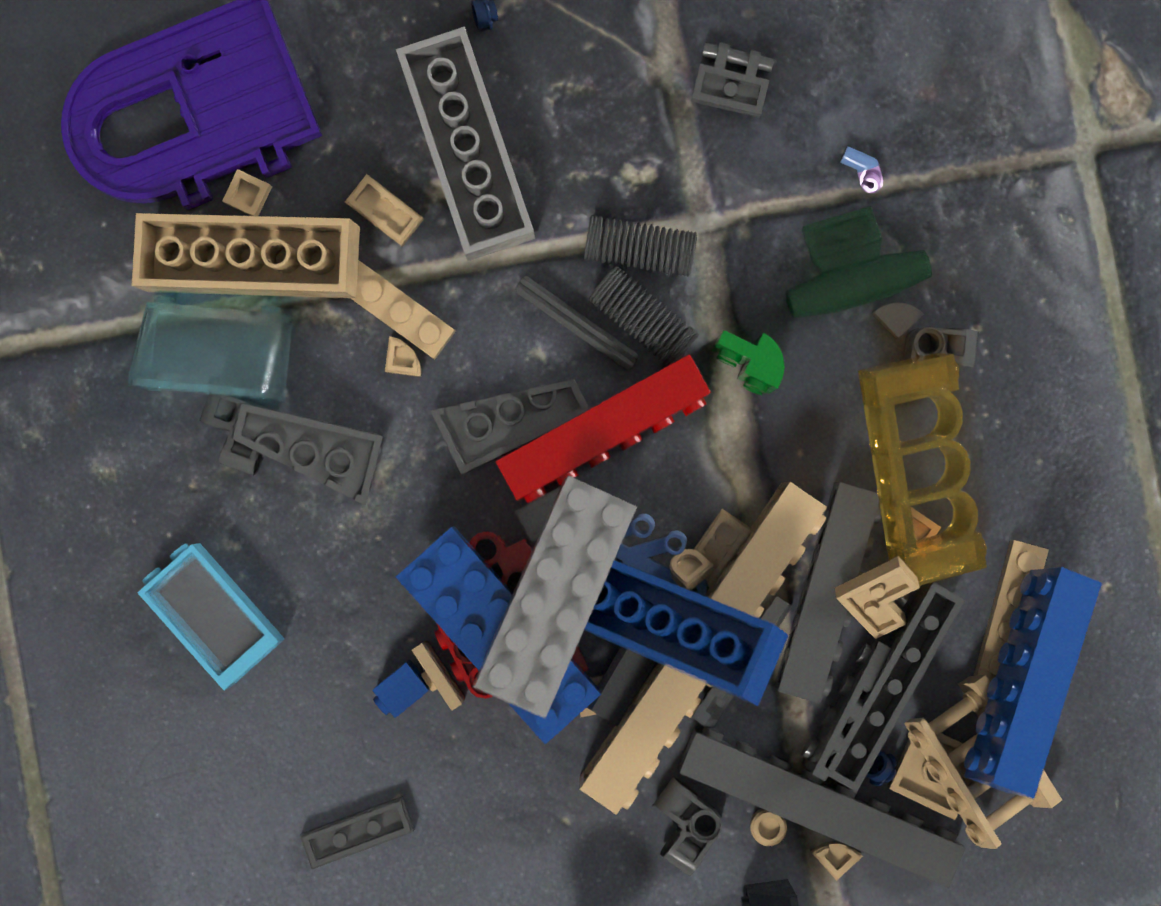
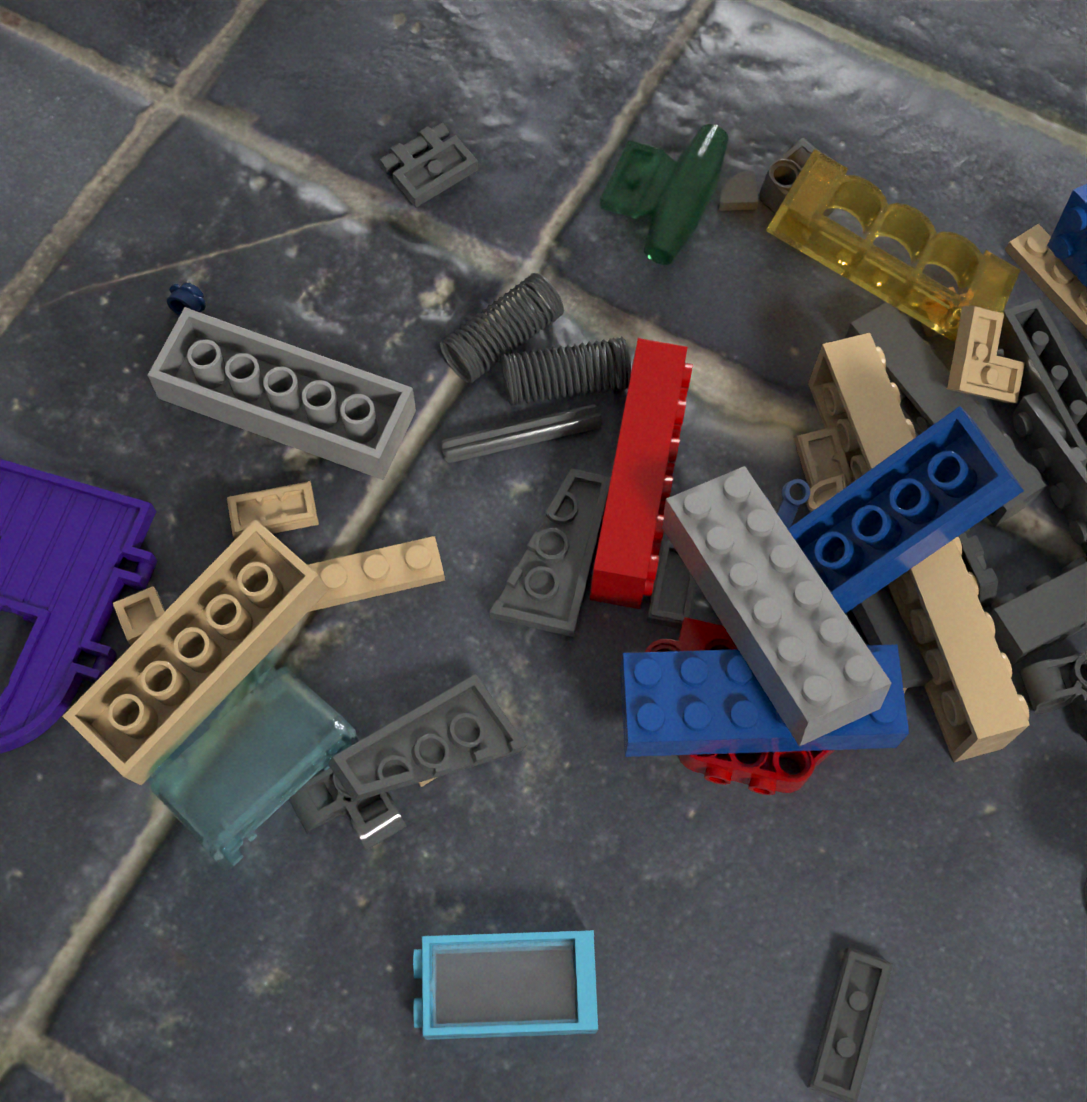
camera: 50 degrees left, 20 degrees down
blue brick [372,659,430,718] -> none
tan tile [385,336,422,377] -> none
tan plate [412,640,465,711] -> none
green brick [712,330,784,396] -> none
arm [840,146,883,194] -> none

